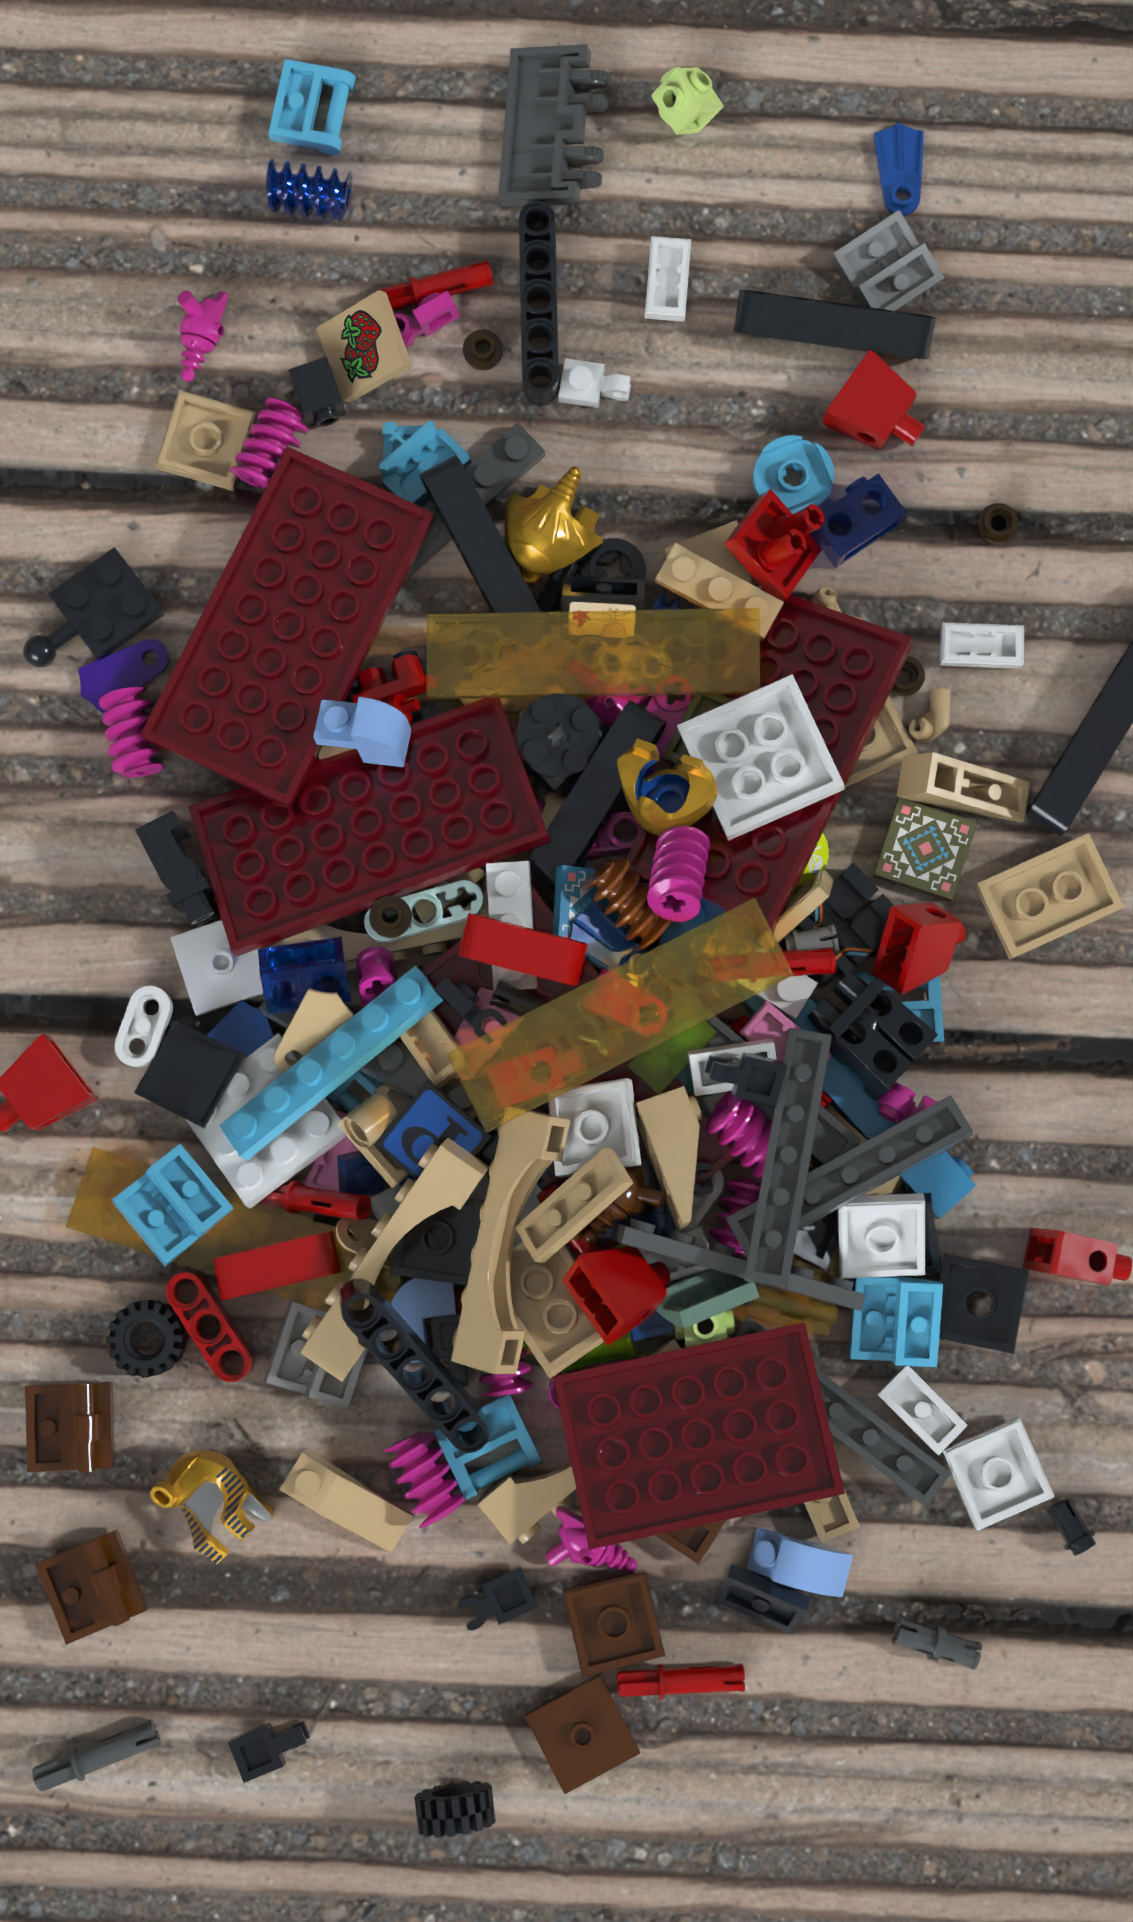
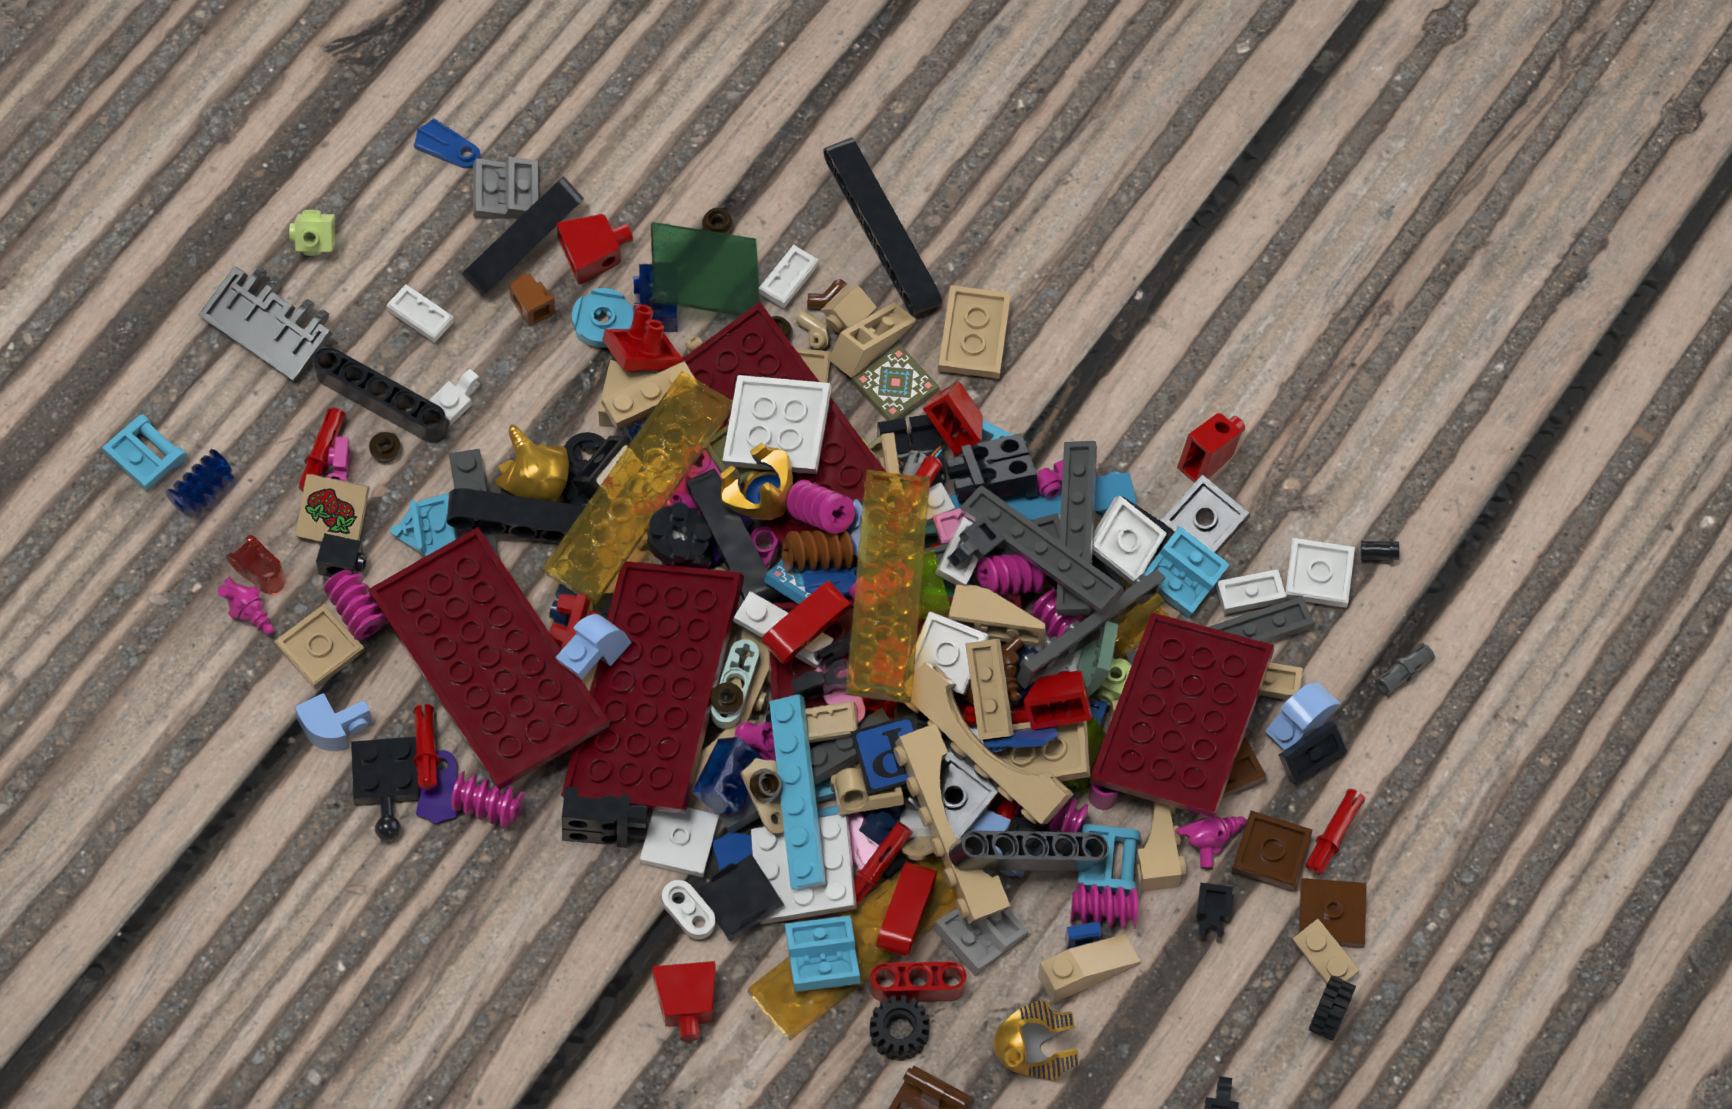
camera: 60 degrees left, 20 degrees down
none -> clear red piece [226,535,285,594]
none -> light blue brick [295,693,372,751]
none -> red axle [413,704,439,791]
none -> dark orange brick [509,273,556,327]
none -> clear green piece [650,222,761,316]
none -> dark brown plate [749,768,782,802]
none -> reddish brown arm [807,279,847,309]
none -> tan brick [821,284,877,333]
none -> blue piece [983,727,1058,752]
none -> blue tile [1065,922,1101,949]
none -> tan plate [1292,919,1359,984]

